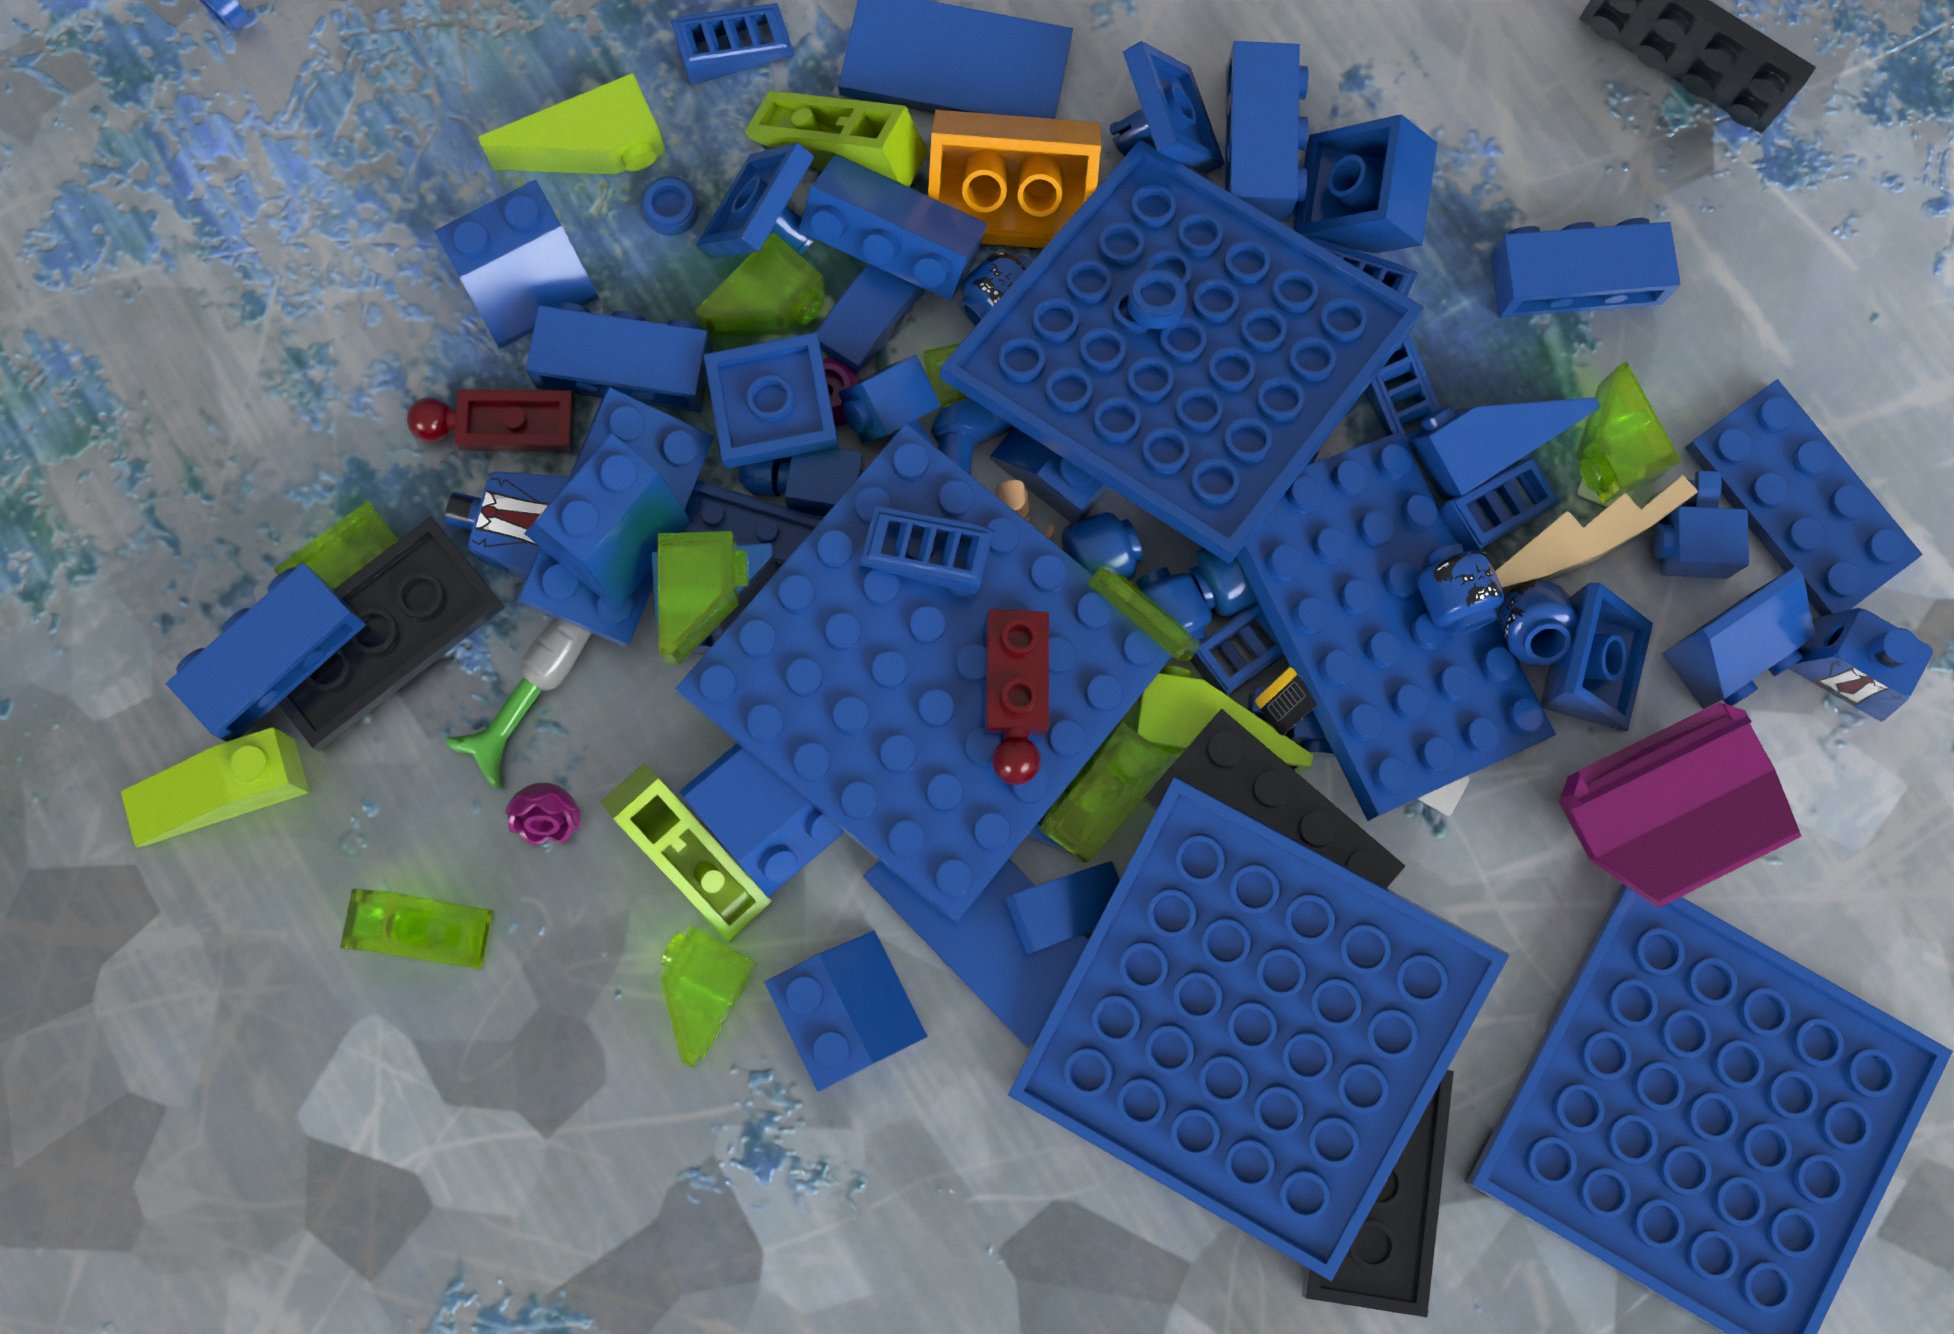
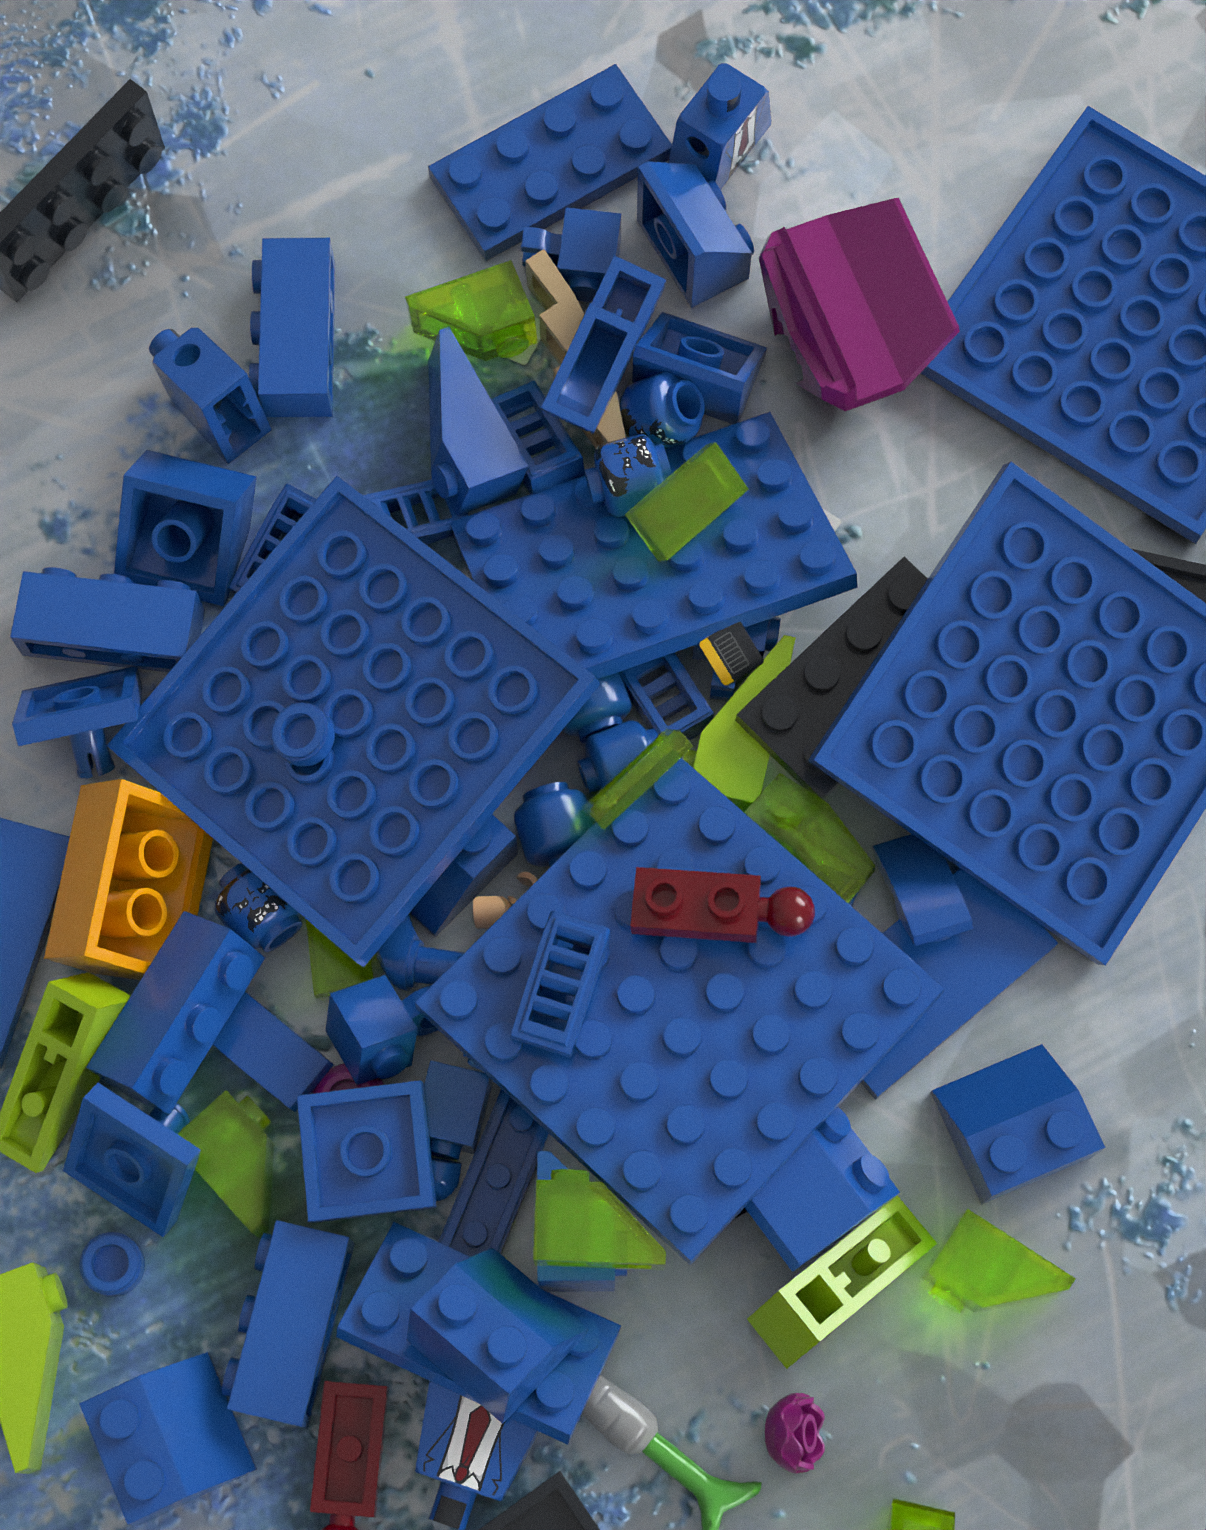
camera: 80 degrees left, 5 degrees down
none -> blue torso [149,328,272,464]
none -> blue slope [541,255,666,434]
none -> clear neon green tile [625,442,749,562]

